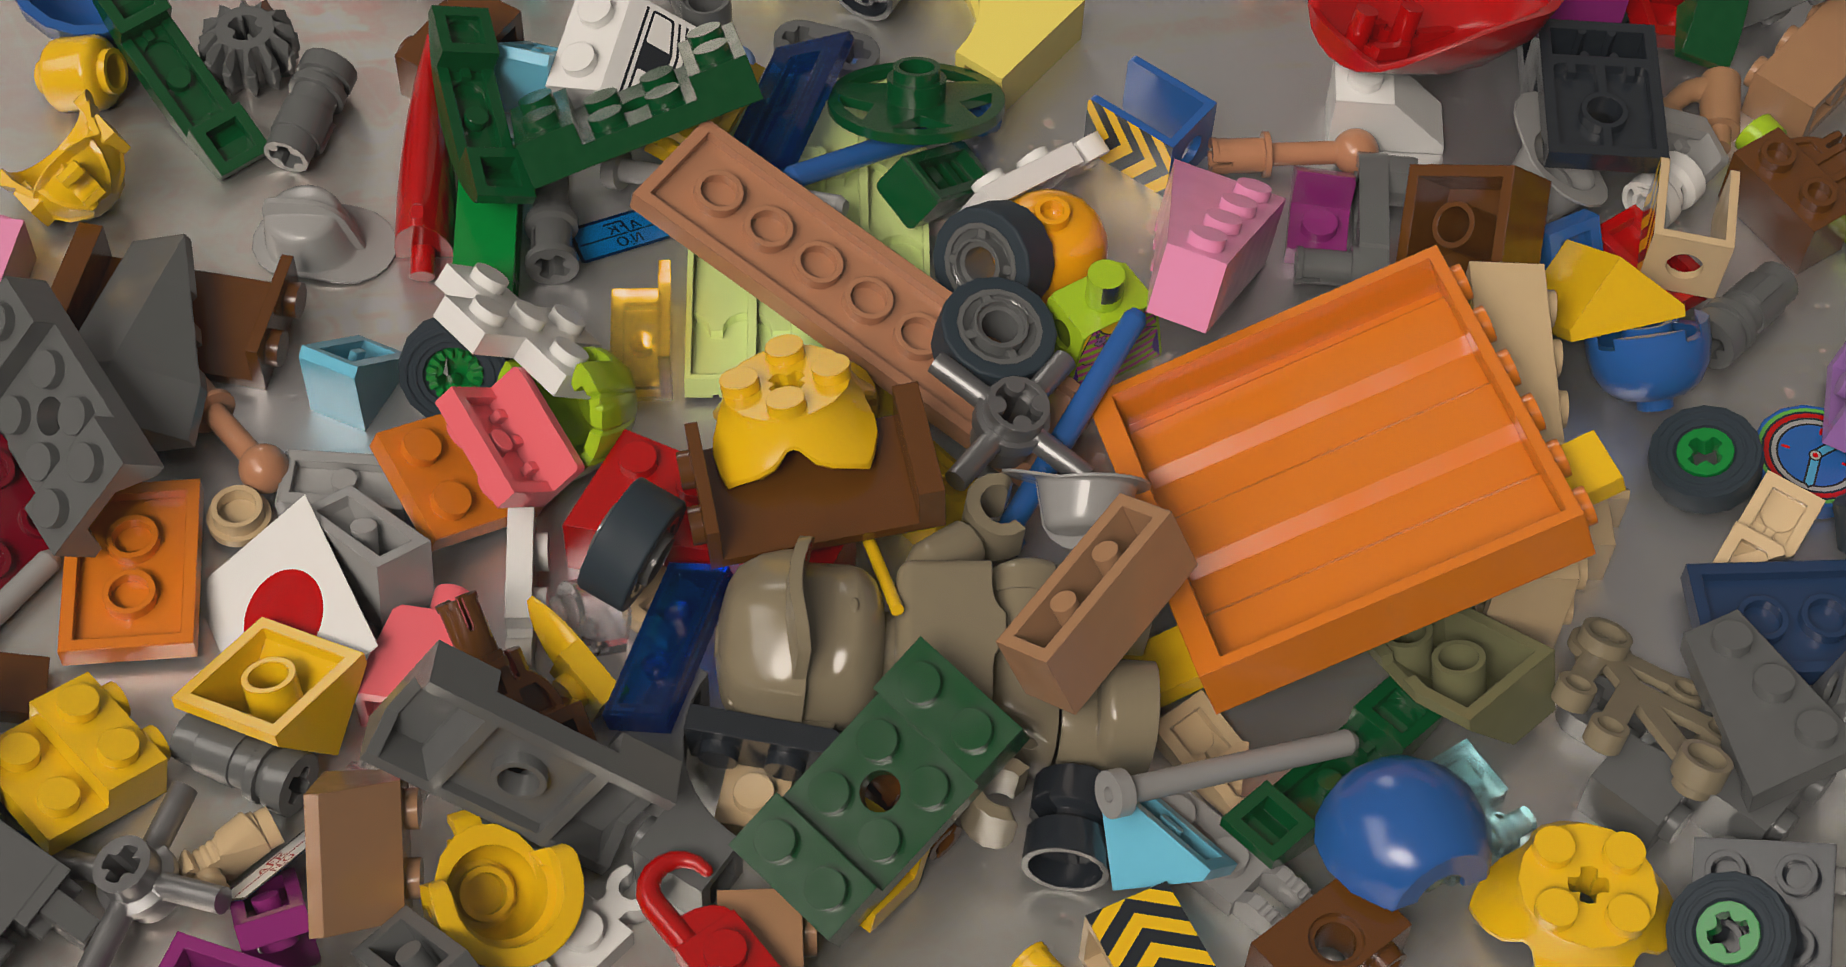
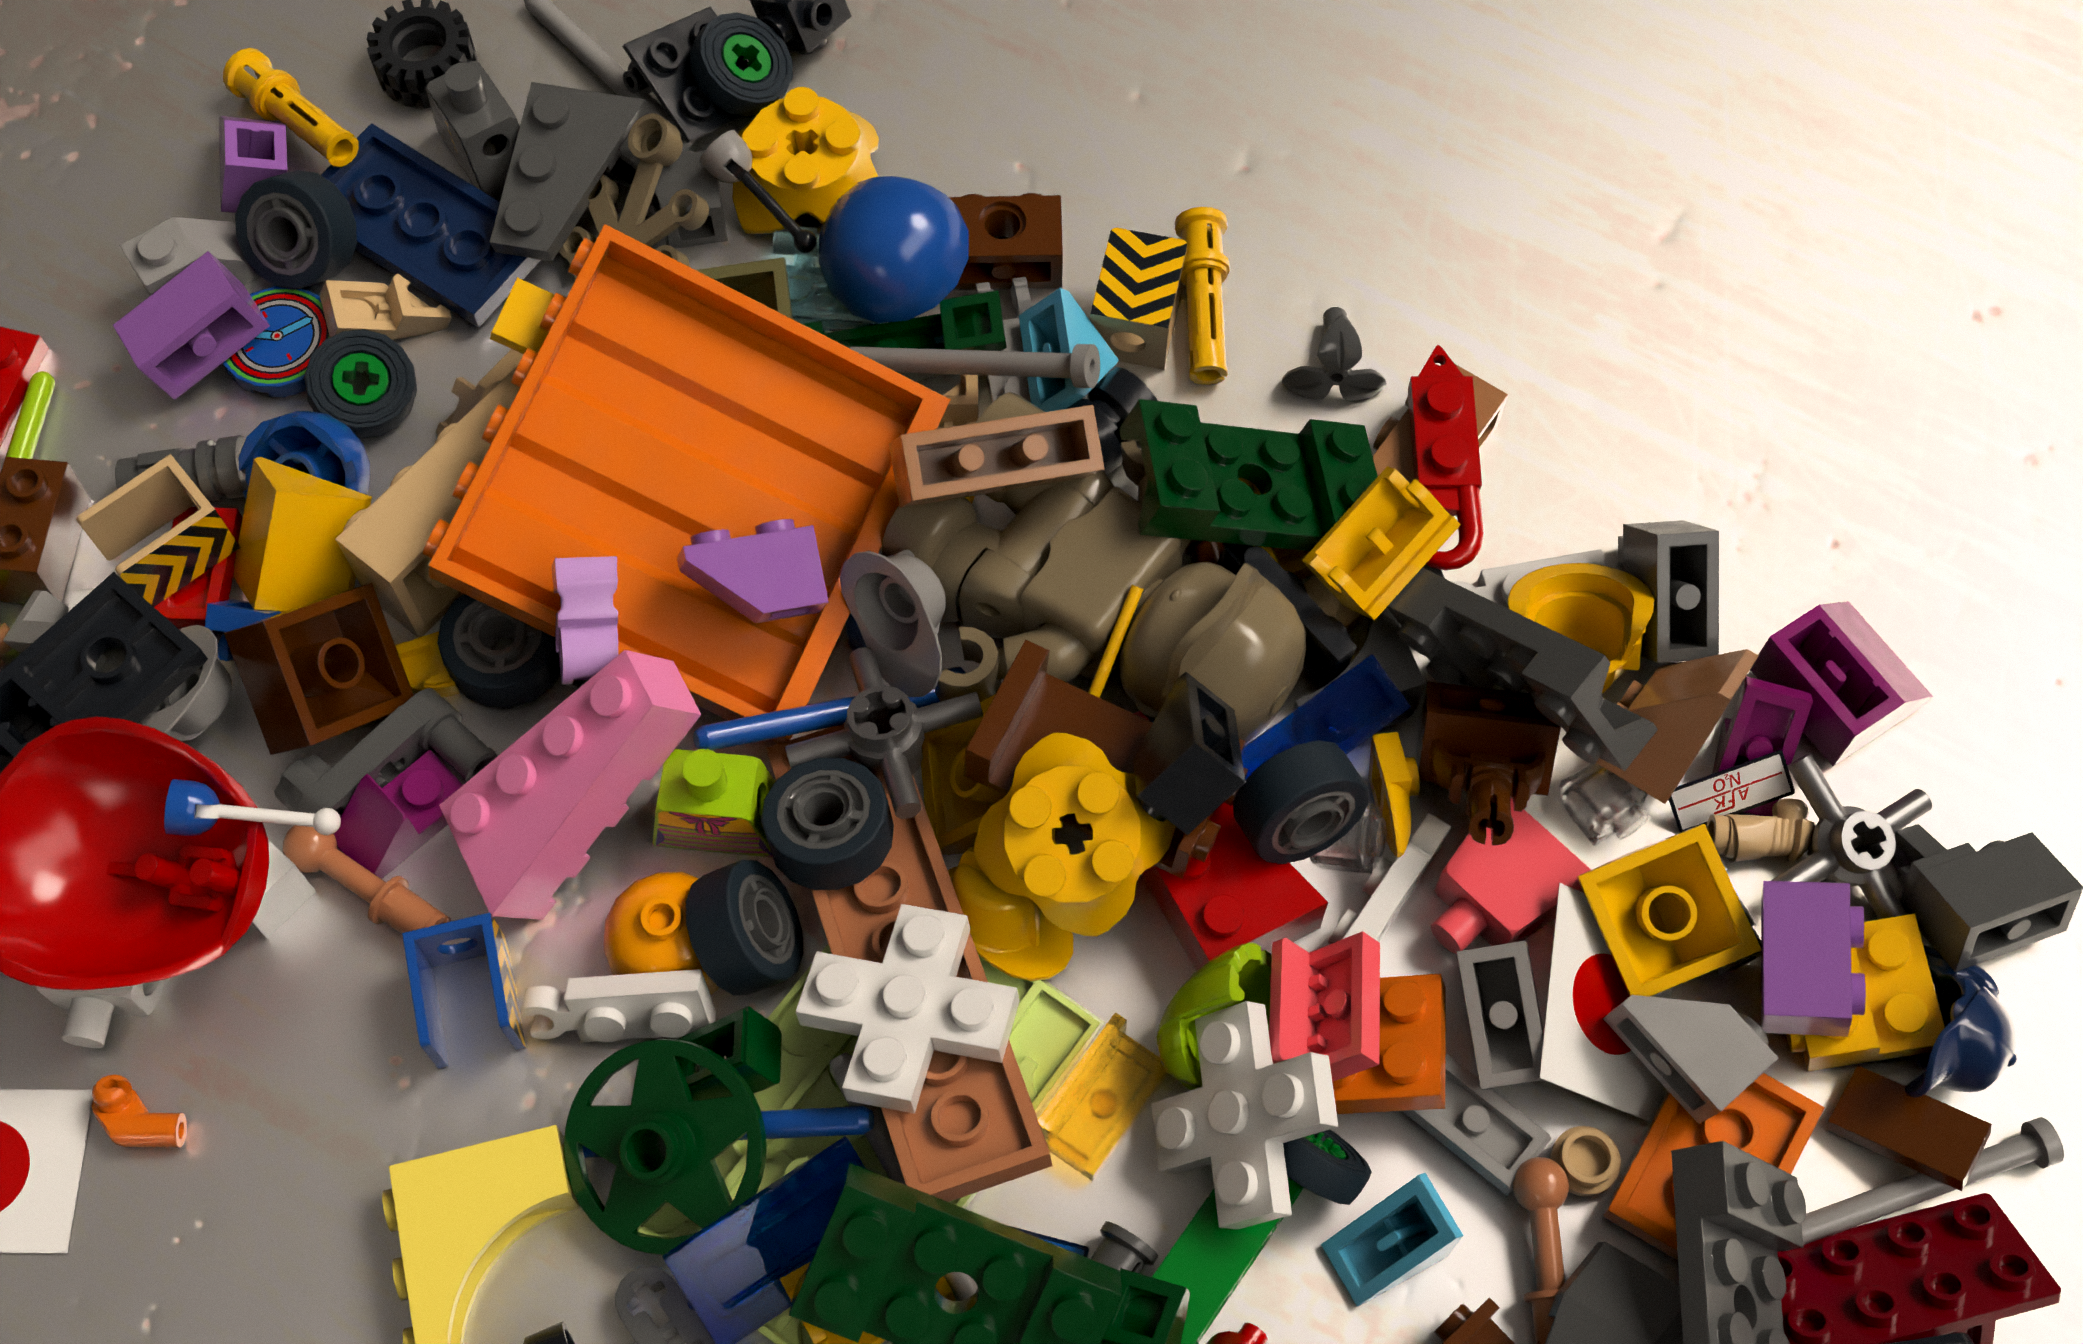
camera: 140 degrees left, 10 degrees up
none -> hinge [164,779,341,836]
none -> lavender leg [552,556,618,684]
none -> medium lavender slope [677,519,829,623]
none -> hinge [700,130,817,253]
none -> white plate [796,904,1020,1114]
none -> black slope [1133,672,1246,835]
none -> yellow hinge [1302,466,1461,621]
none -> light grey slope [1603,995,1779,1124]
none -> medium lavender brick [1761,881,1866,1037]

